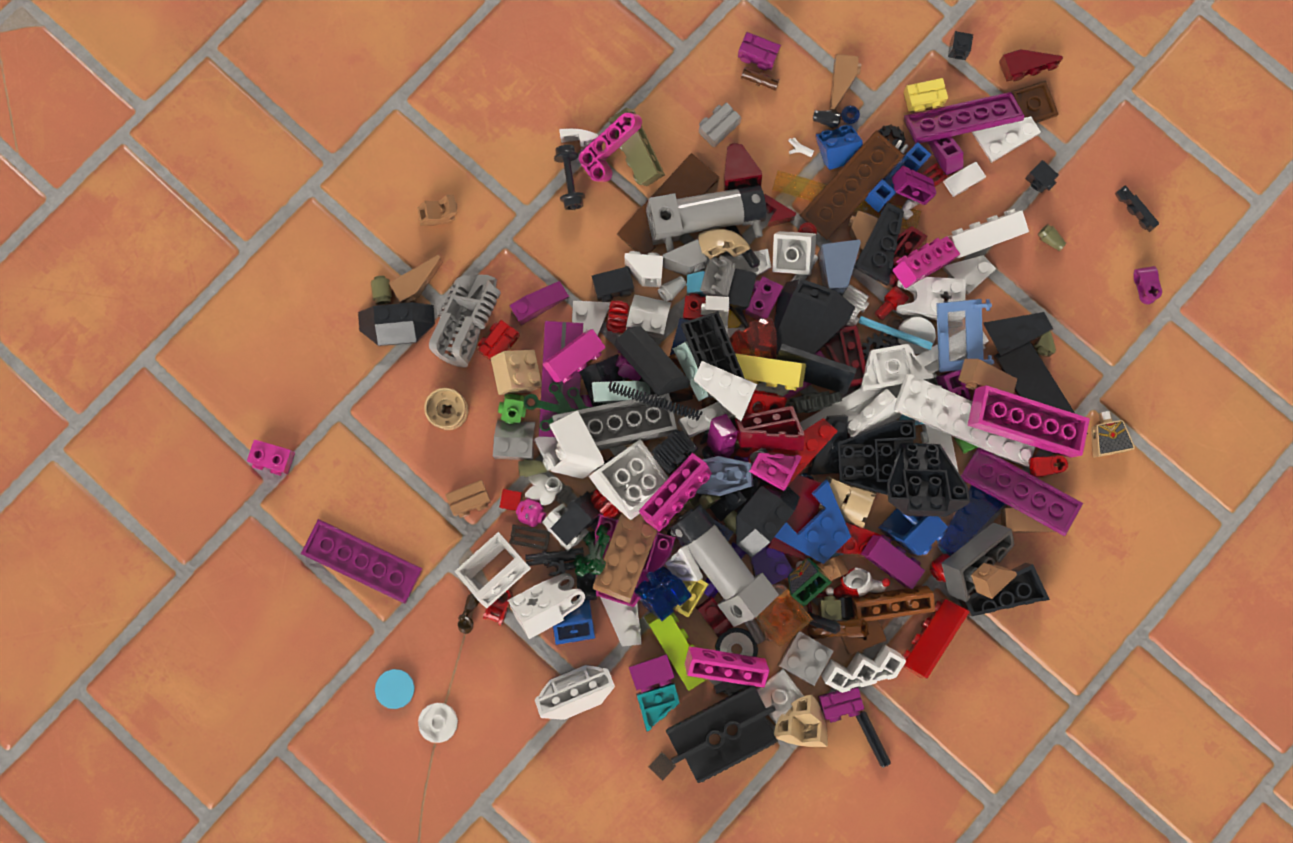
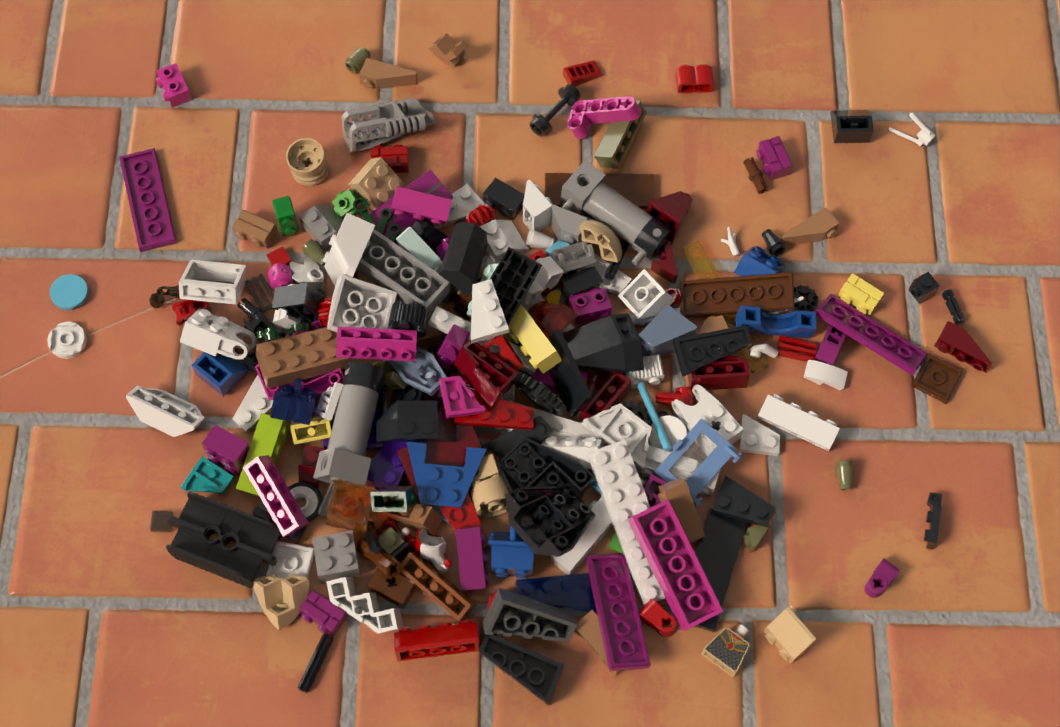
camera: 50 degrees right, 15 degrees down
black wedge [358,302,435,346] -> none
magenta slope [509,281,569,326] -> none
white slope [559,129,598,147] -> none
black piece [608,381,703,421] -> none
light grey brick [699,103,741,147] -> none
clear blue plate [841,106,860,124] -> none
magenta brick [892,166,936,205] -> none
dark pink brick [892,236,960,289] -> none
medium nougat slope [971,563,1017,599] -> none
white wing [972,117,1041,163] -> none
black brick [1025,160,1059,193] -> none
none -> green brick [272,196,299,236]
none -> red slope [563,60,602,87]
none -> red brick [675,64,714,93]
none -> tan slope [764,607,816,664]
none -> black axle [942,289,965,324]

